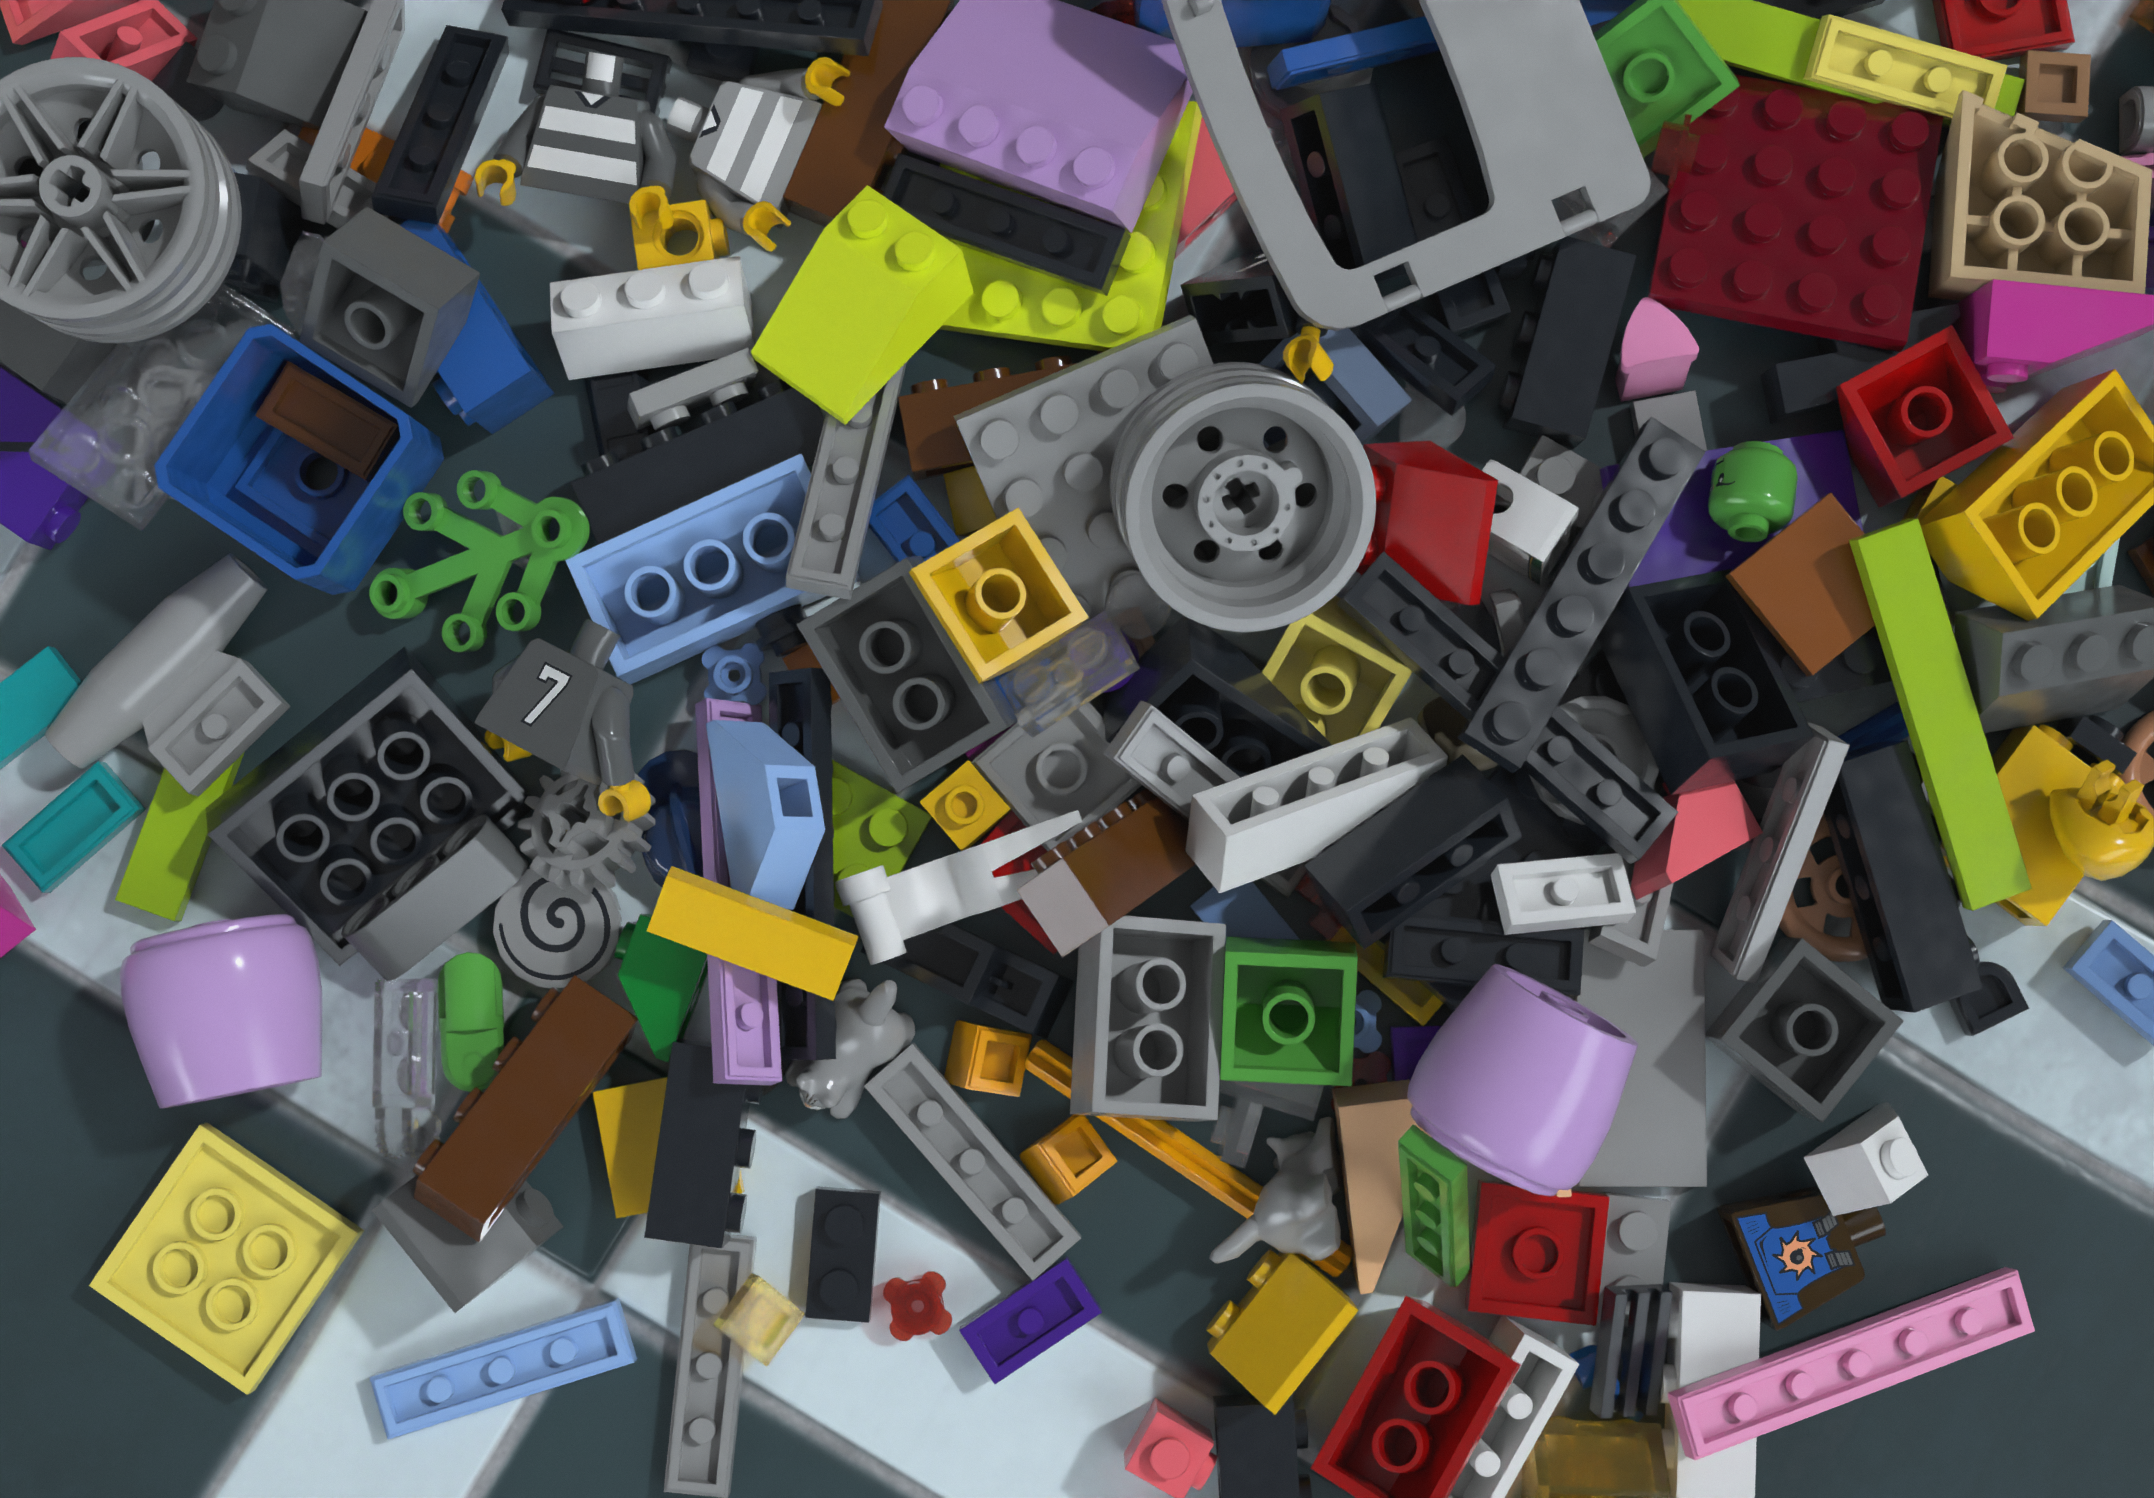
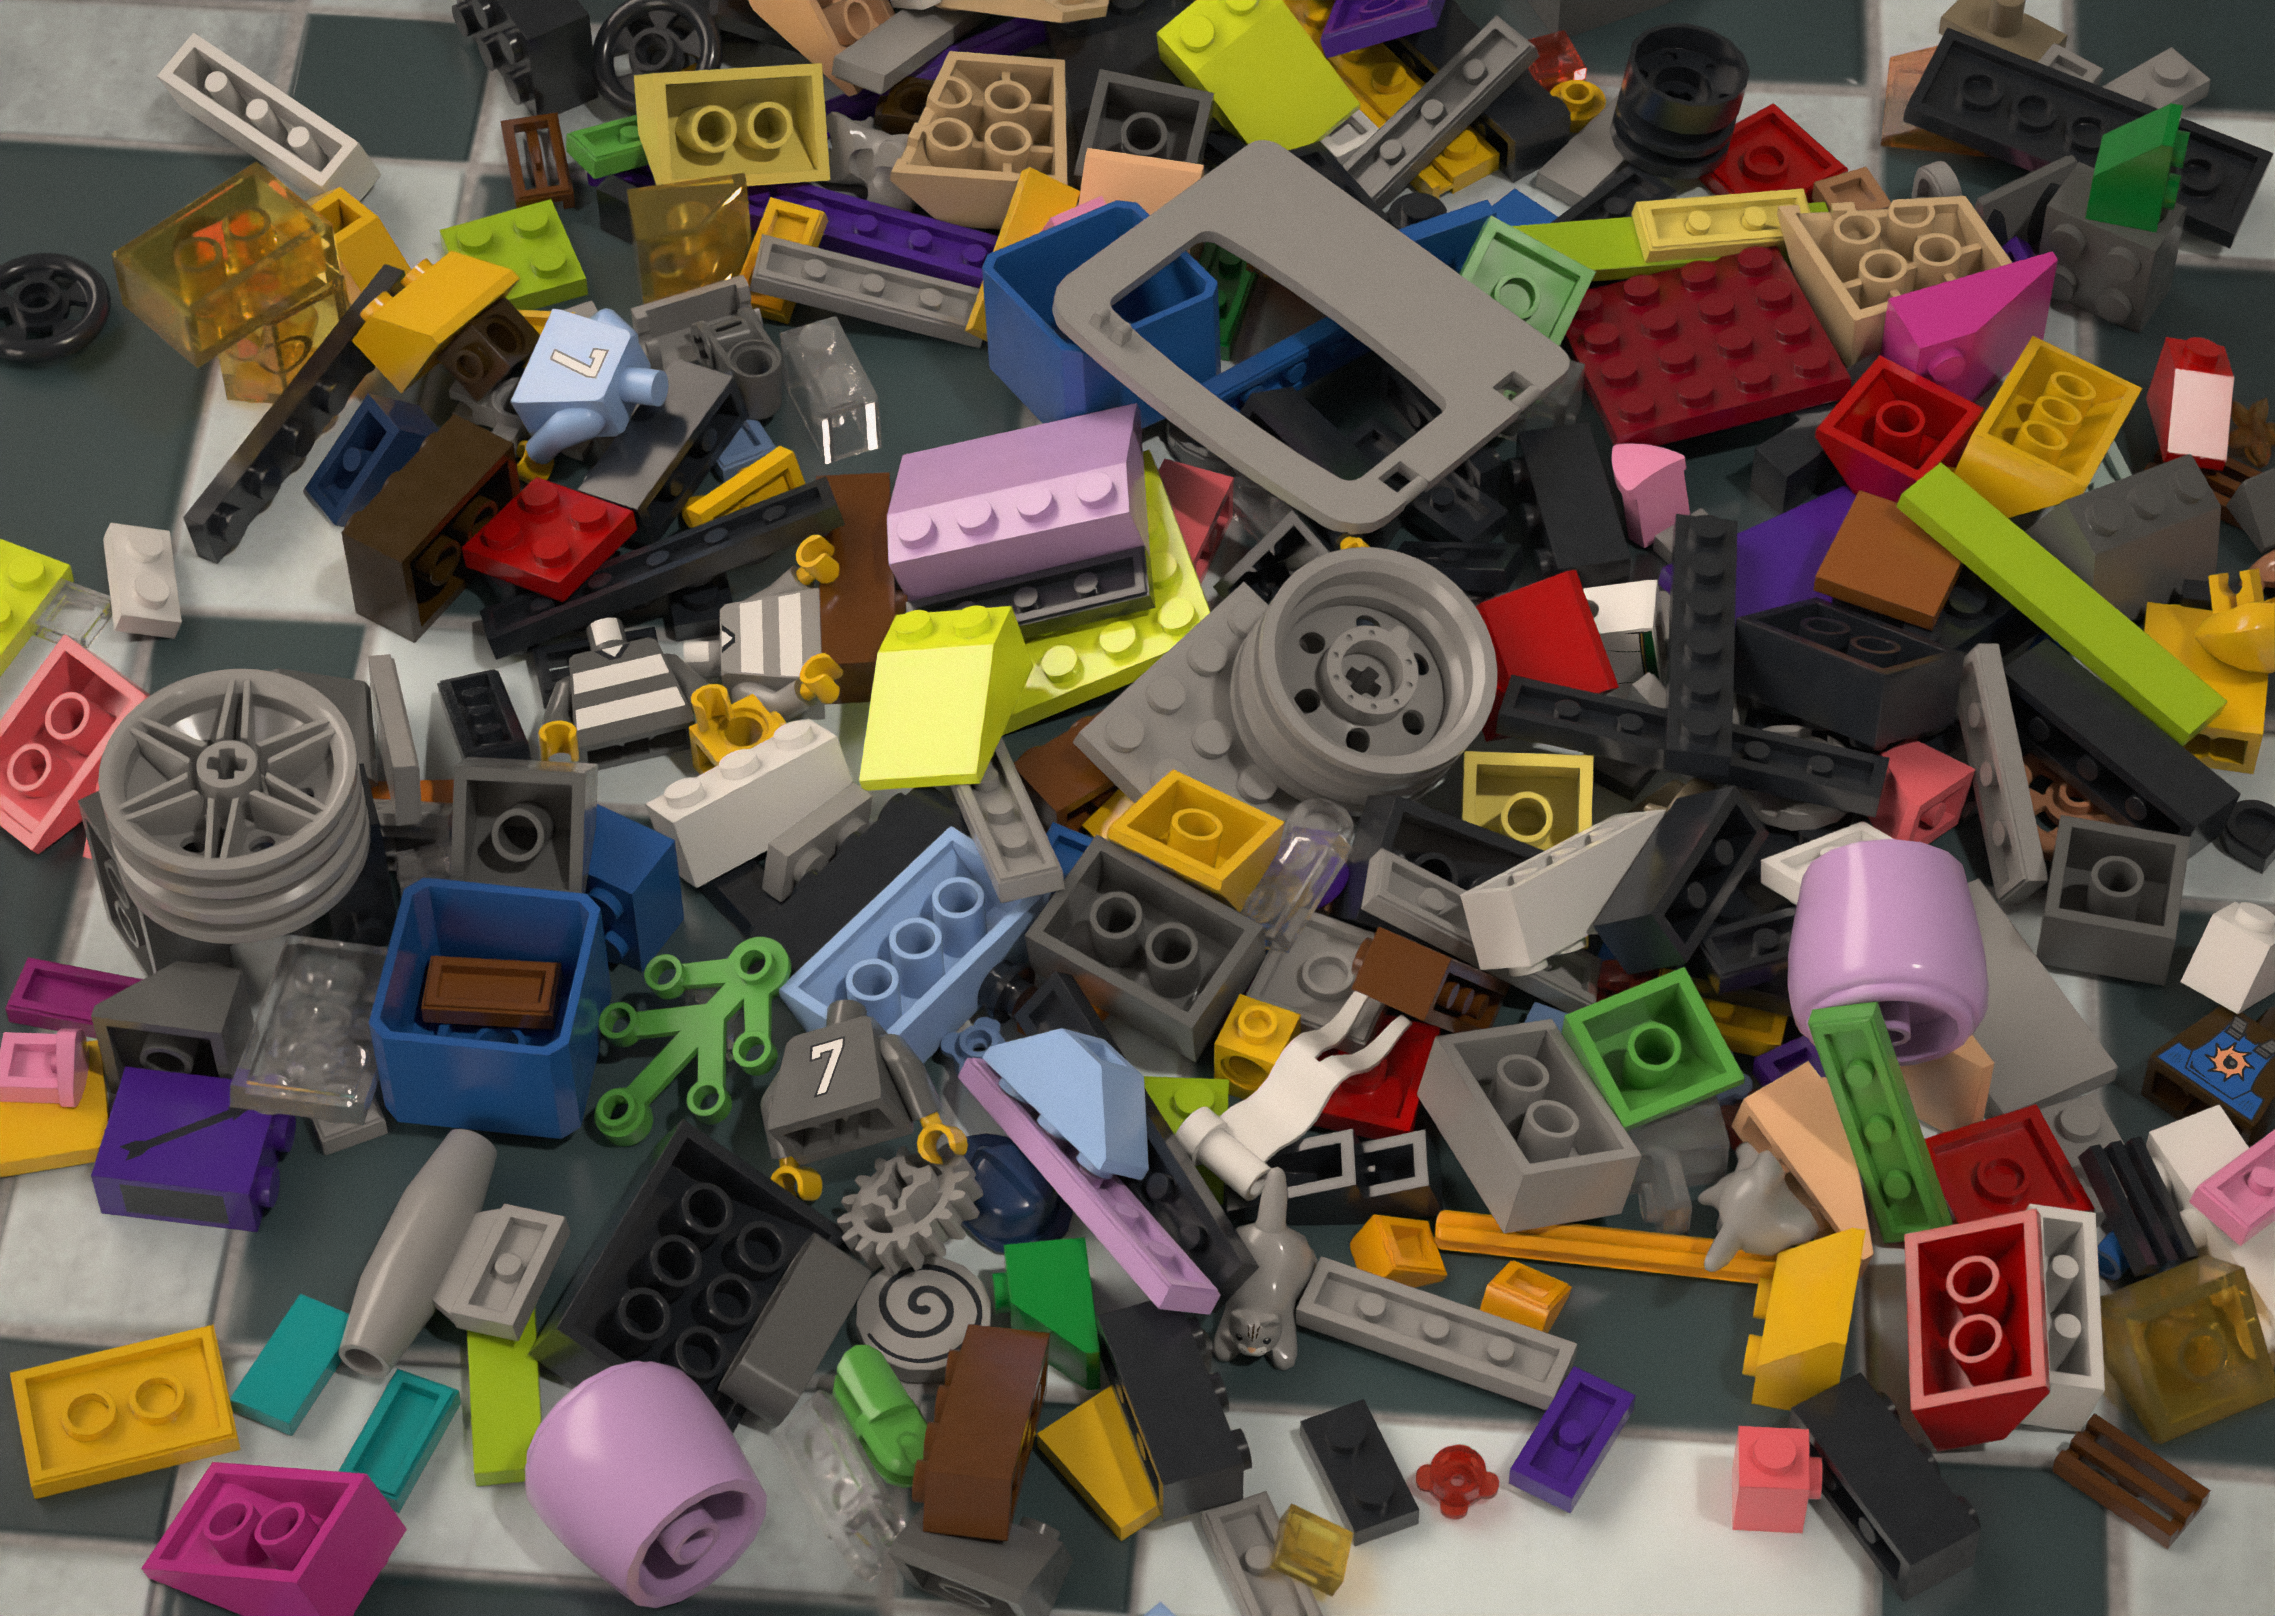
camera: 25 degrees left, 35 degrees down
yellow tile [647,866,858,1001] -> none
clear red plate [1650,114,1700,189] -> none
bright green head [1708,441,1798,542] -> none

